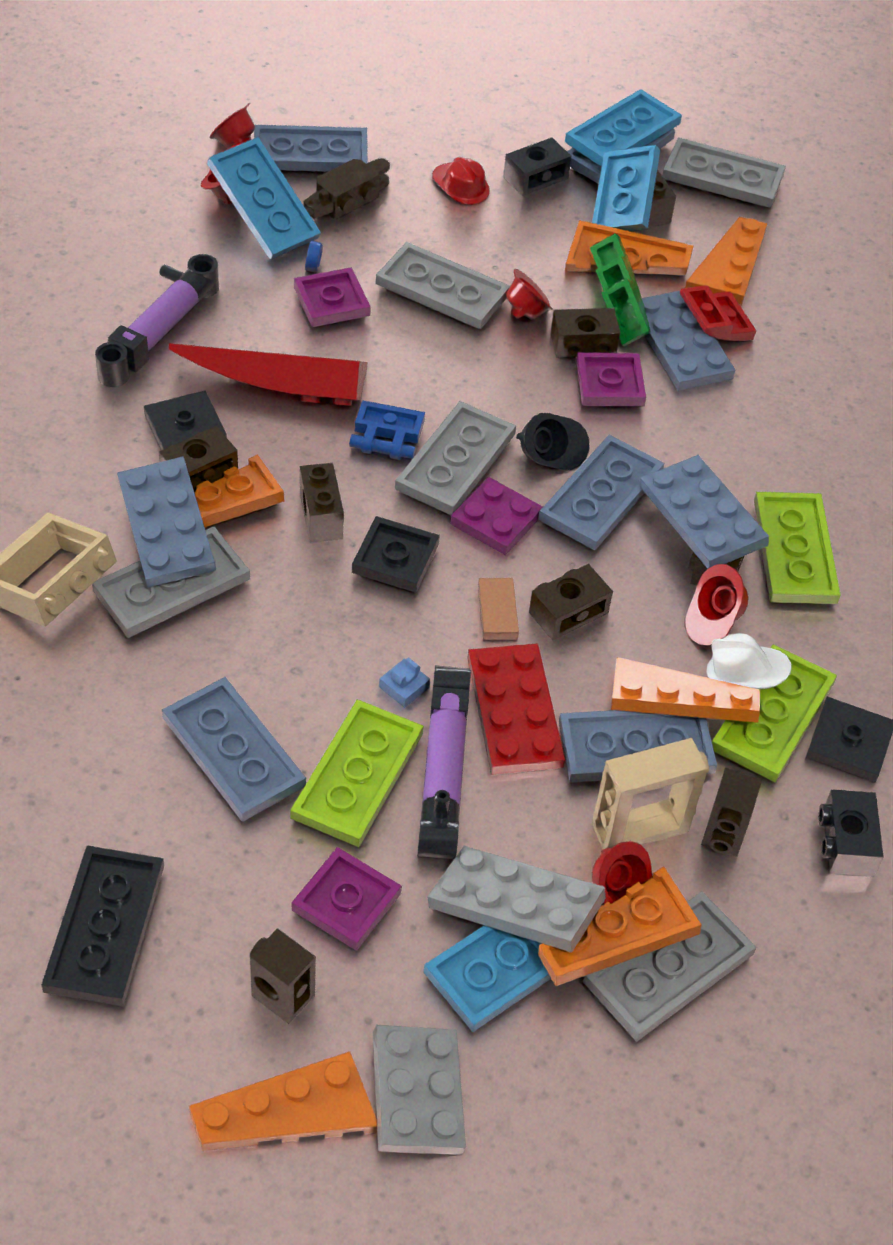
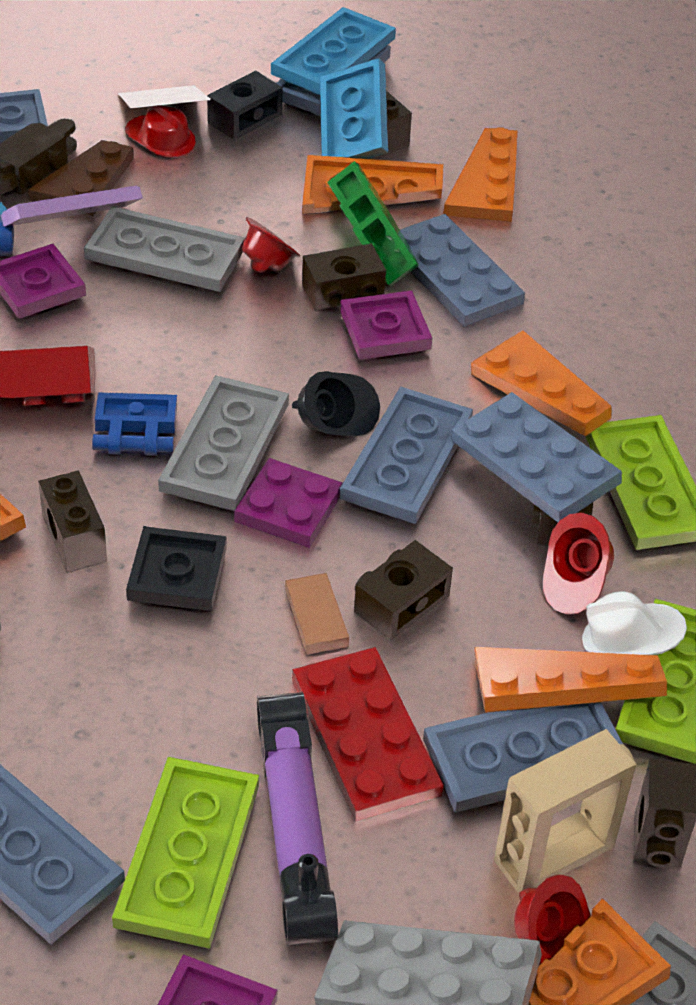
camera: 10 degrees left, 5 degrees down
medium blue tile [379,657,430,708] -> none
light grey plate [662,137,786,208] -> none
red slope [680,285,757,341] -> none
none -> lavender tile [1,185,143,227]
none -> reddish brown wing [28,140,134,216]
none -> white sticker [118,85,211,108]
none -> orange wing [471,330,612,436]

